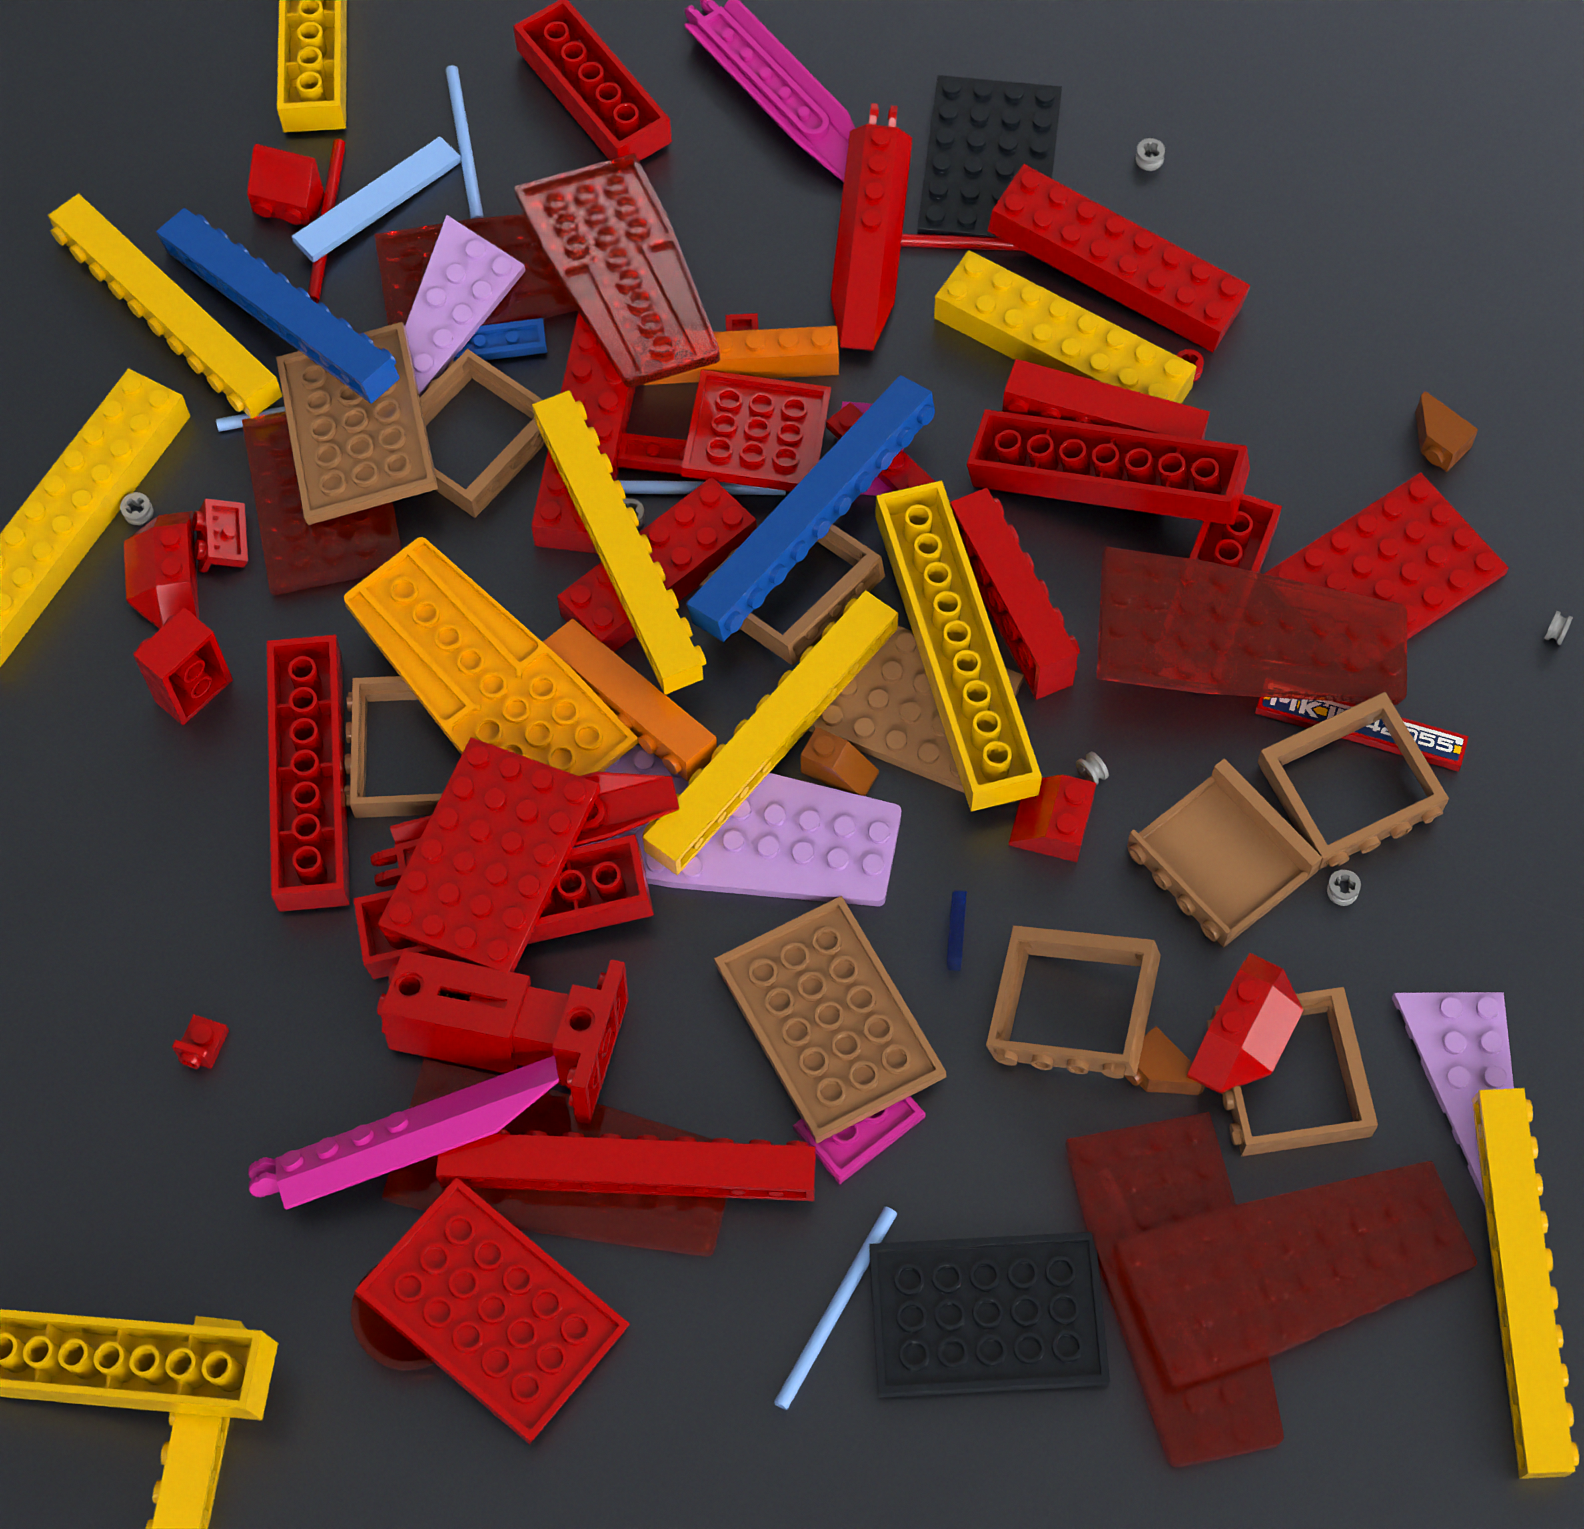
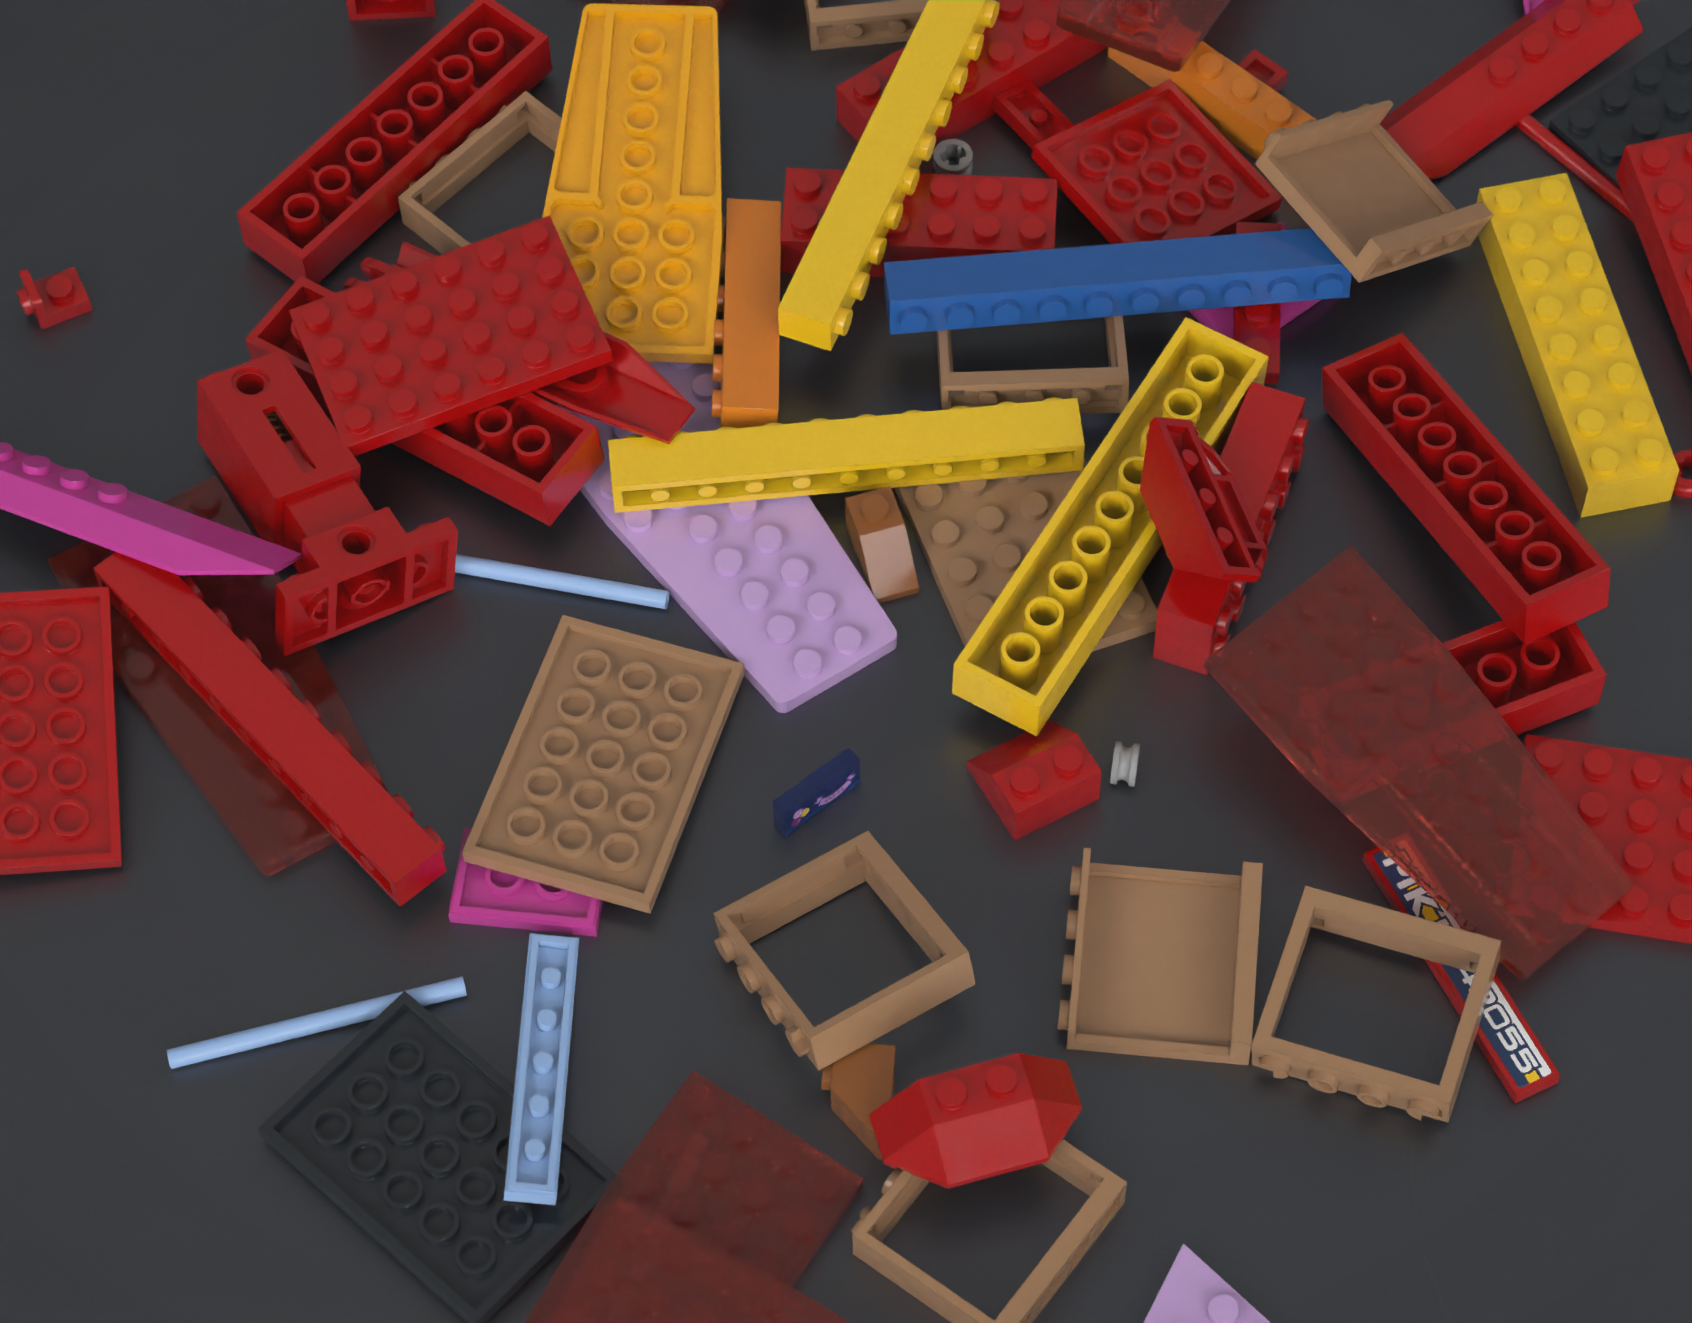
camera: 45 degrees right, 5 degrees down
light blue piece [619,480,786,495] -> none
red brick [1002,359,1210,440] -> none
light grey bush [1327,870,1361,906] -> none
none -> light blue piece [455,554,670,609]
none -> light blue tile [504,933,579,1205]
none -> red wedge [1140,416,1268,582]
none -> medium nougat panel [1255,100,1493,283]

